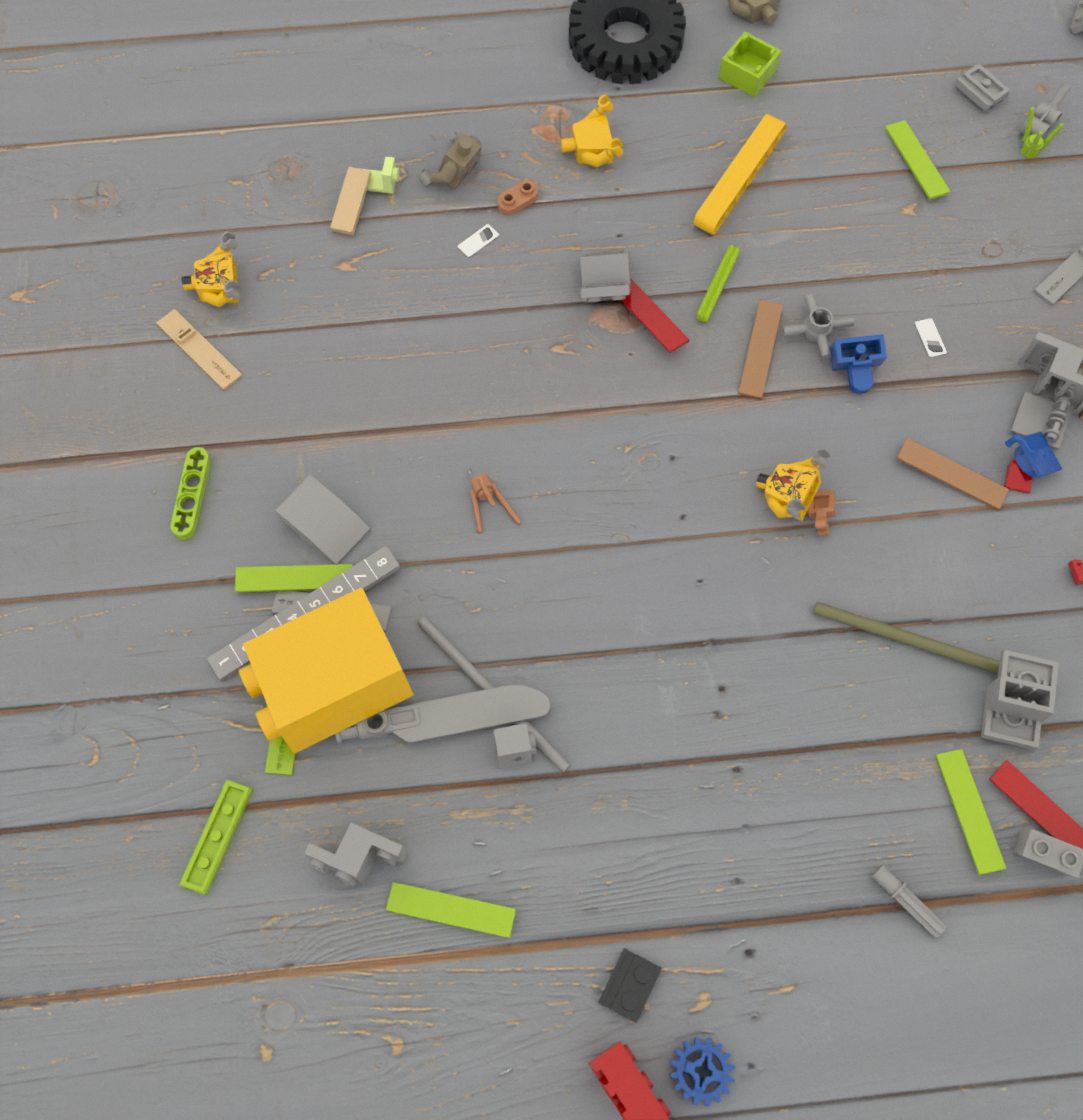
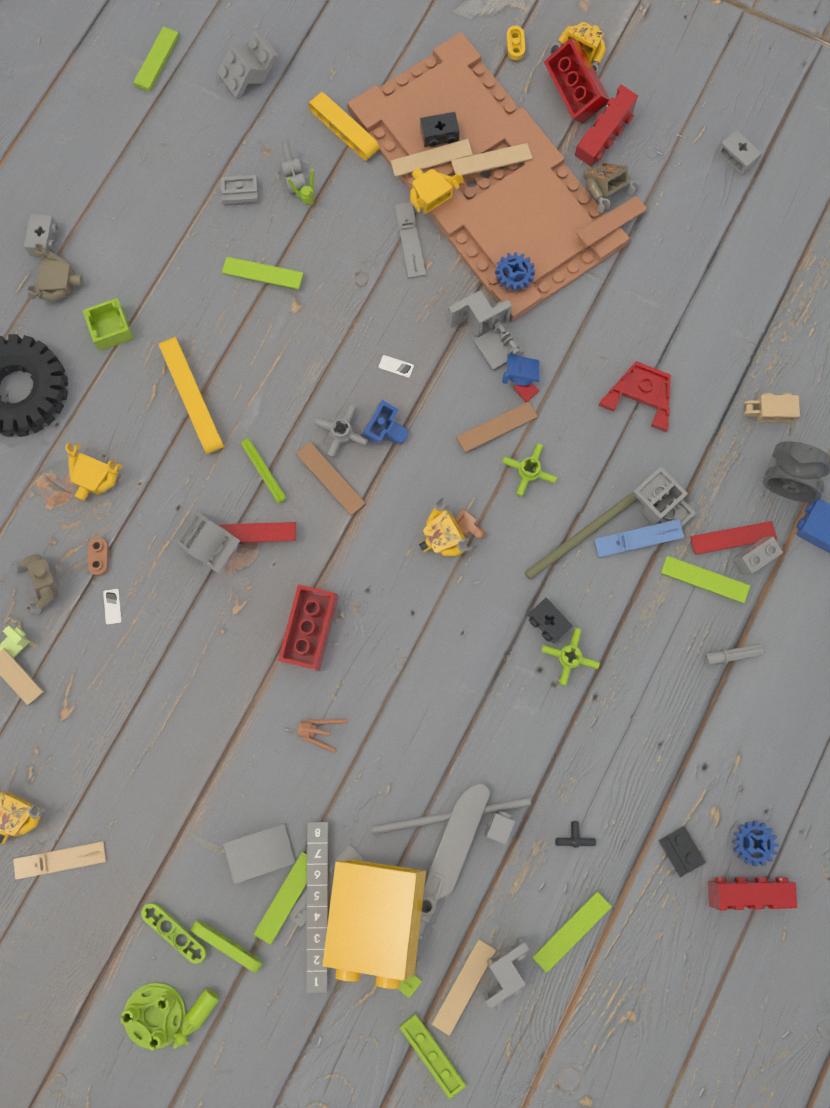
camera: 55 degrees left, 10 degrees up
none -> lime piece [120,982,186,1050]
none -> lime wheel [173,988,220,1049]
none -> lime beam [190,920,263,973]
none -> red brick [278,584,339,671]
none -> tan piece [432,939,496,1036]
none -> lime bar [502,443,557,497]
none -> black brick [527,597,573,644]
none -> lime bar [541,628,600,686]
none -> black piece [555,821,596,848]
none -> medium blue piece [594,519,684,557]

